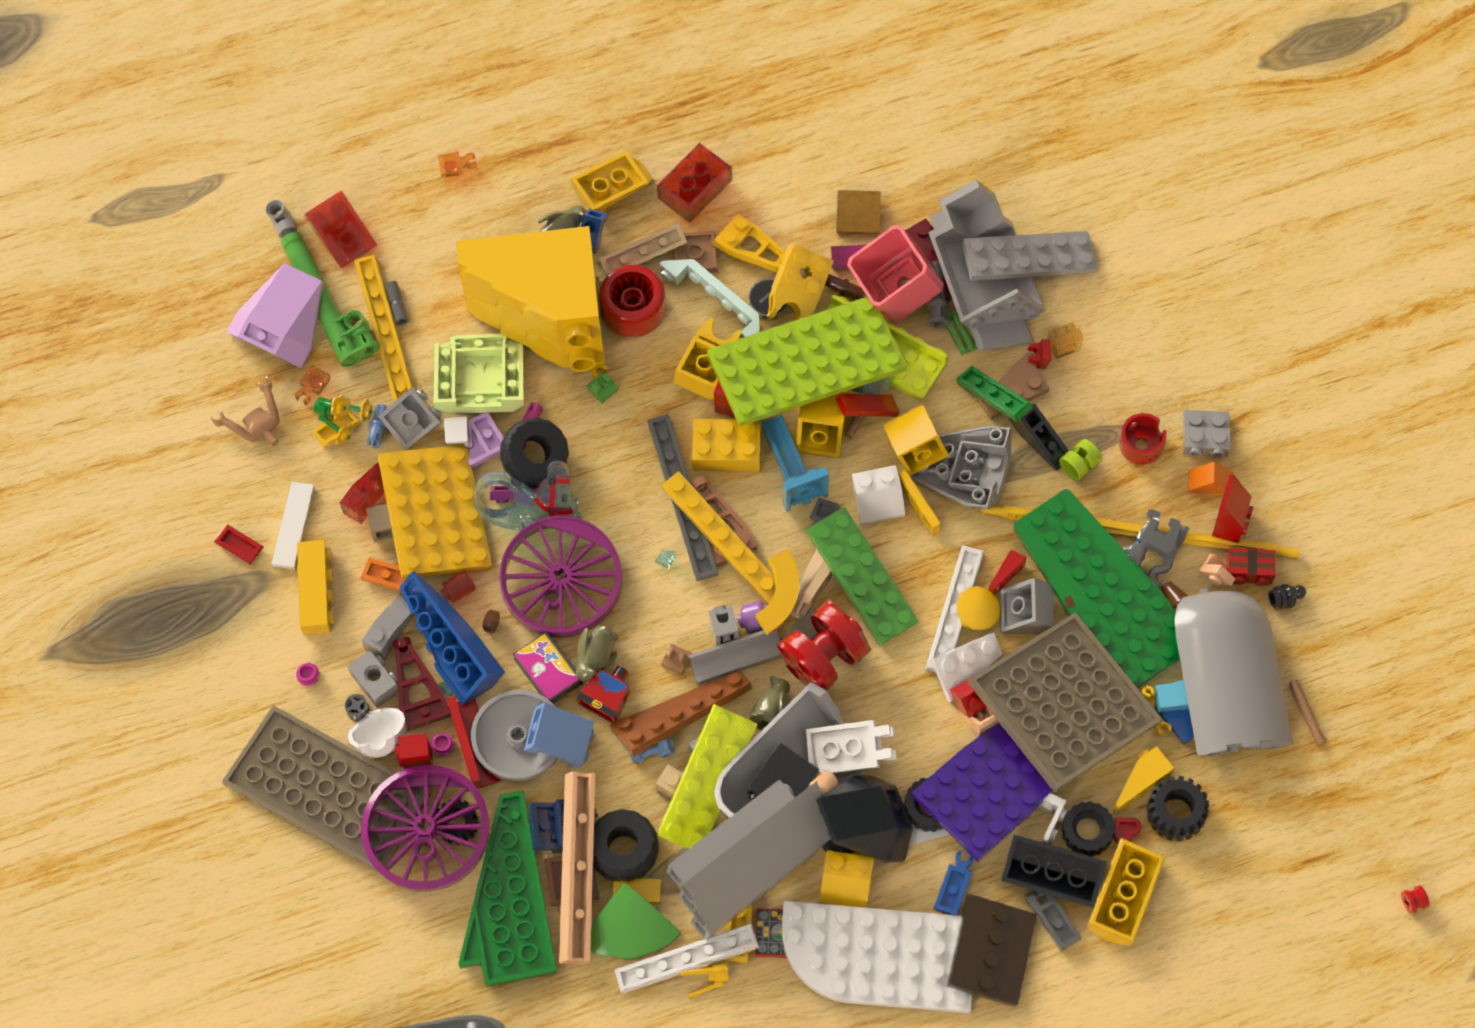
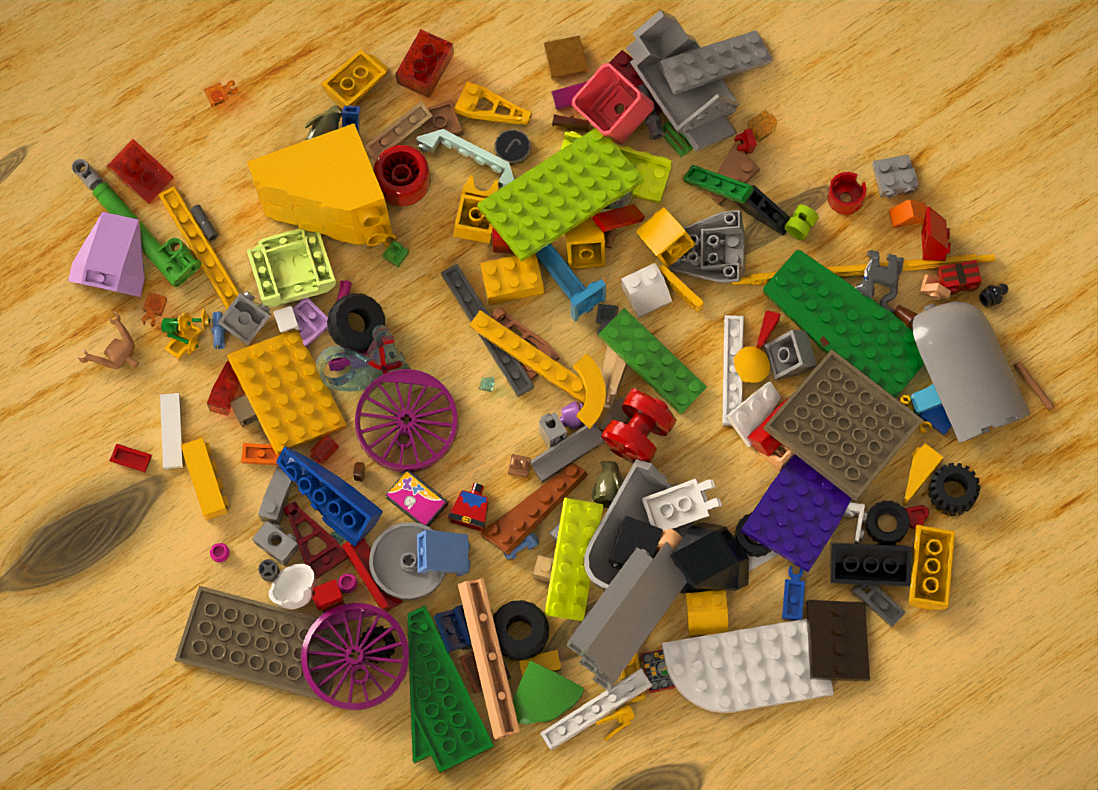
camera: 15 degrees left, 5 degrees up
olive animal [576,626,618,682] -> none
yellow brick [767,244,834,320] -> none

